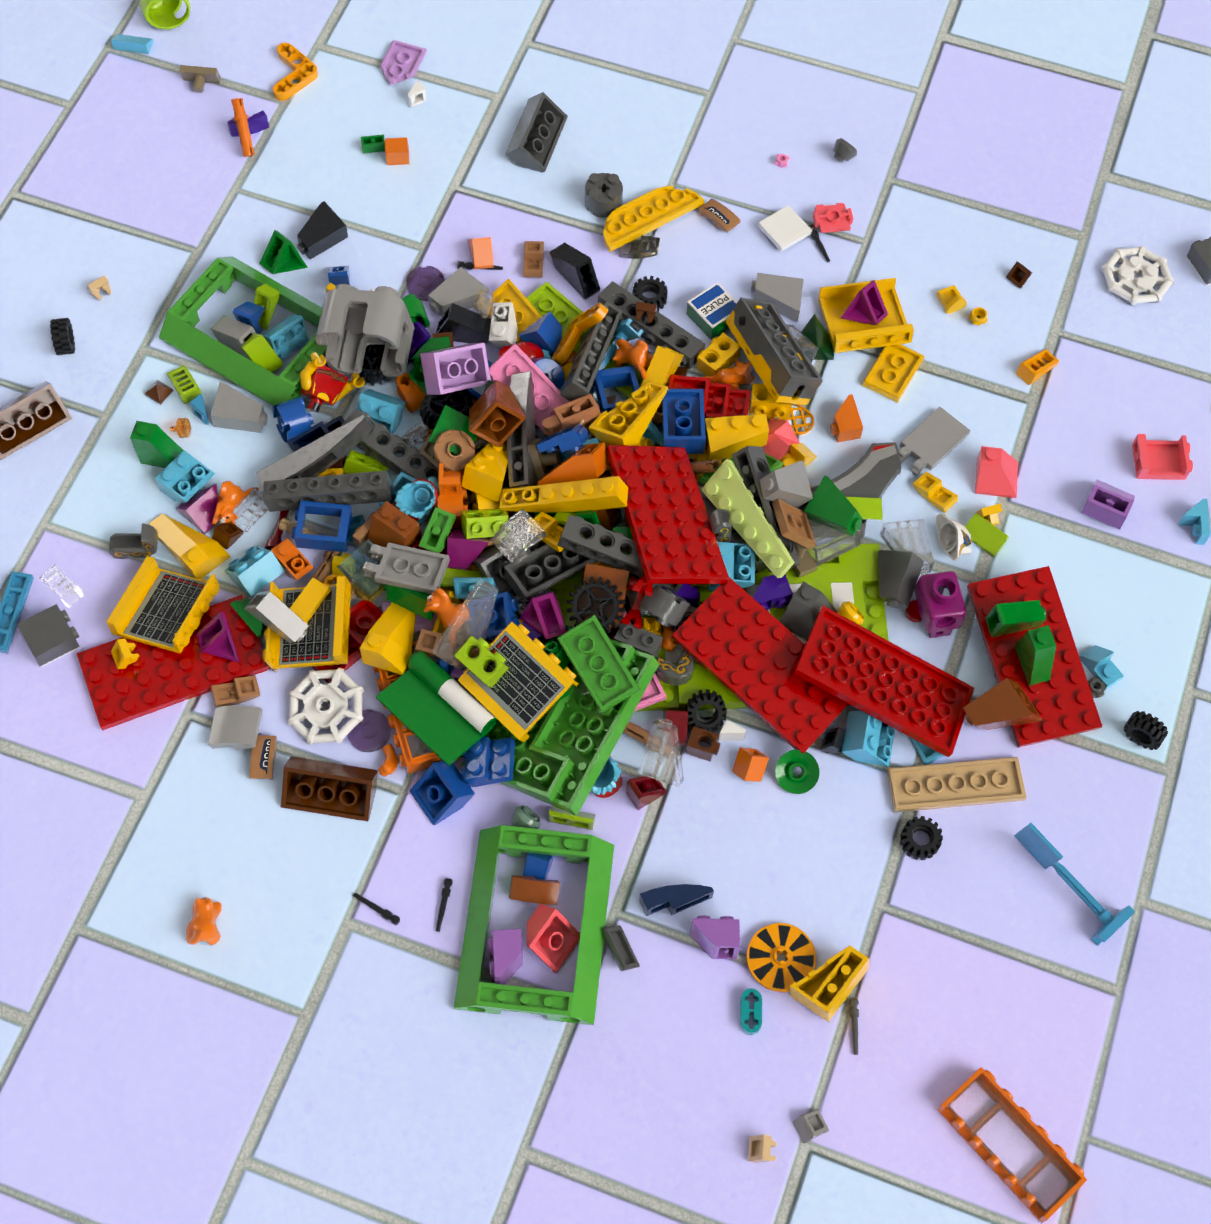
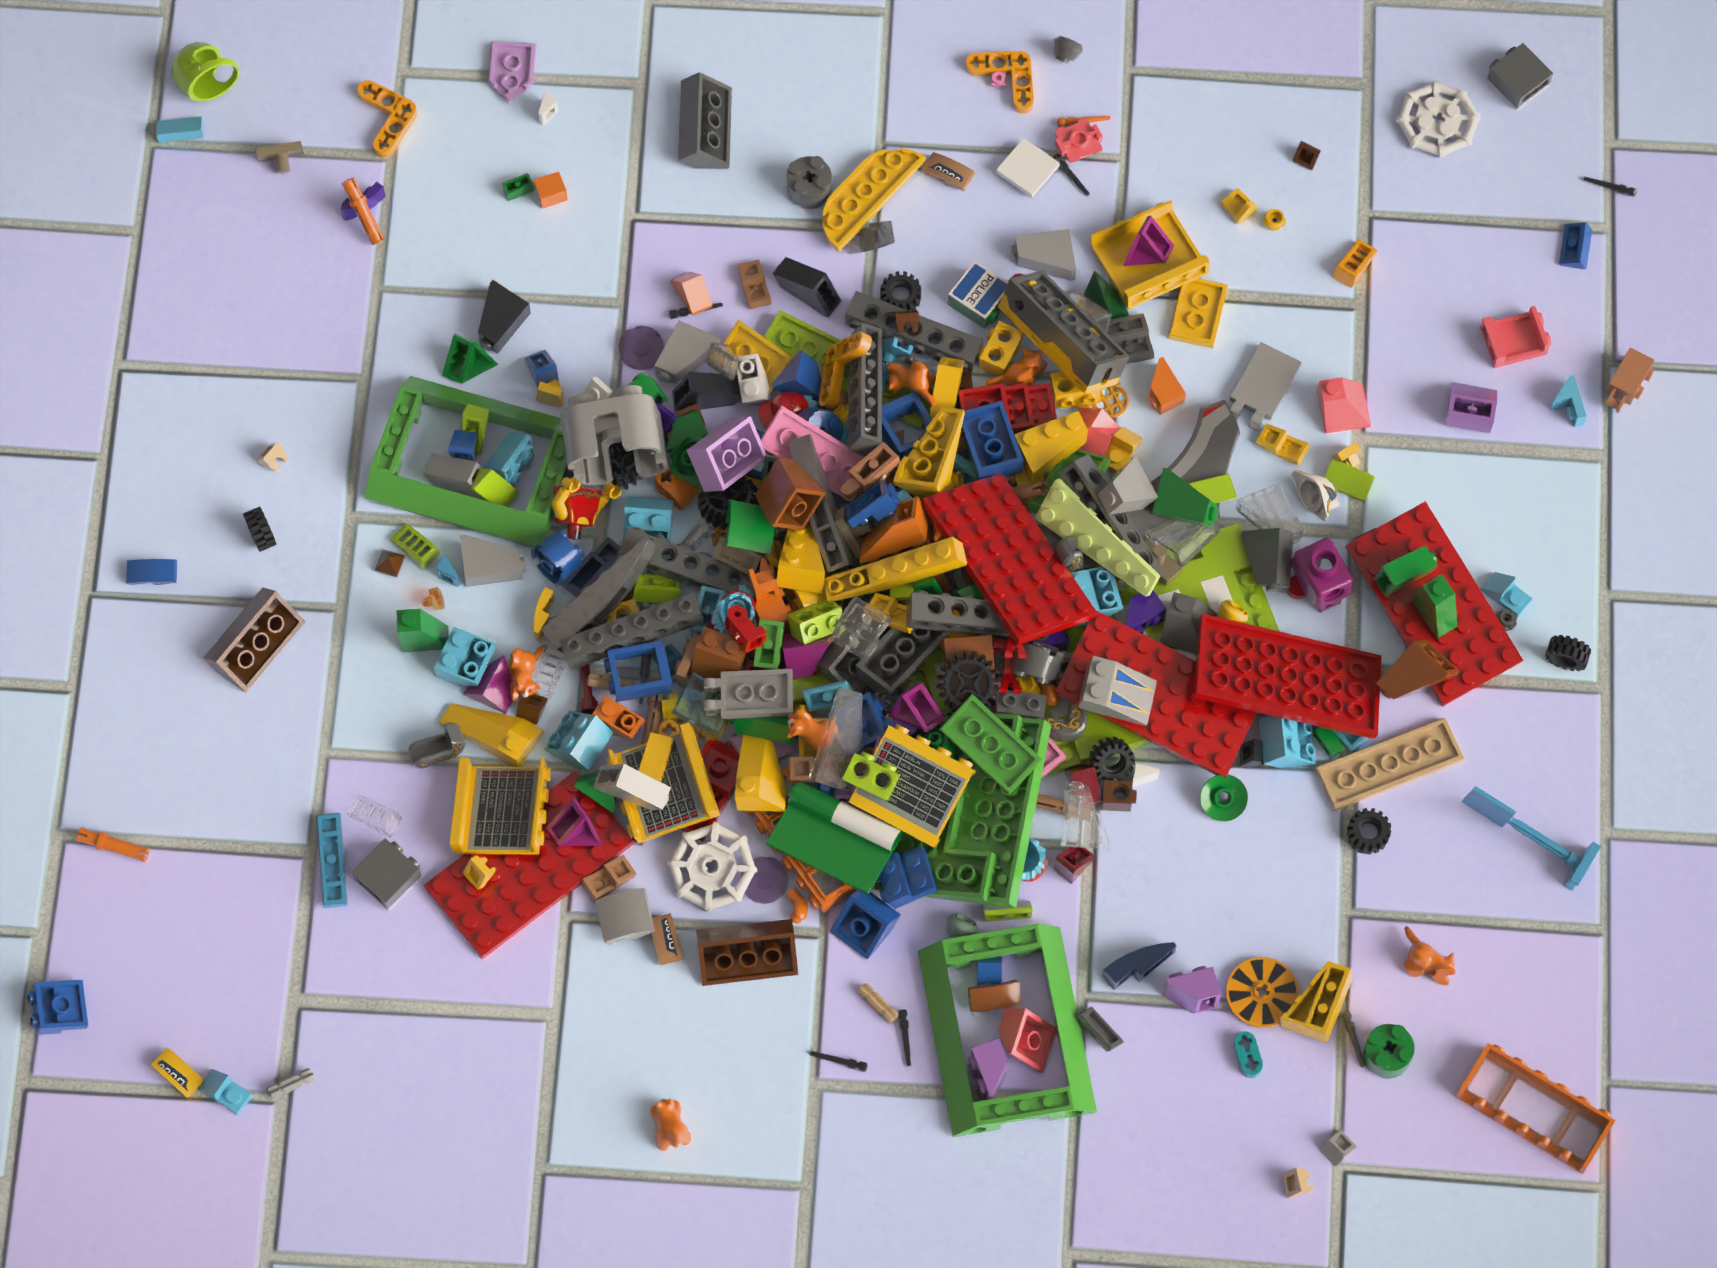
camera: 15 degrees left, 5 degrees up
medium nougat tile [433,430,475,471] -> none
orange panel [732,747,769,782] -> none
medium nougat tile [772,499,816,549] -> none
none -> yellow slope [533,587,555,642]
none -> dark grey piece [639,654,651,705]
none -> red leg [725,605,767,654]
none -> tan axle [858,983,899,1024]
none -> light orange beam [966,51,1034,114]
none -> orange piece [1057,116,1111,127]
none -> light grey slope [1077,656,1157,726]
none -> dark grey slope [1099,313,1154,364]
none -> green piece [1313,727,1344,759]
none -> green brick [1363,1024,1415,1079]
none -> orange animal [1404,926,1456,985]

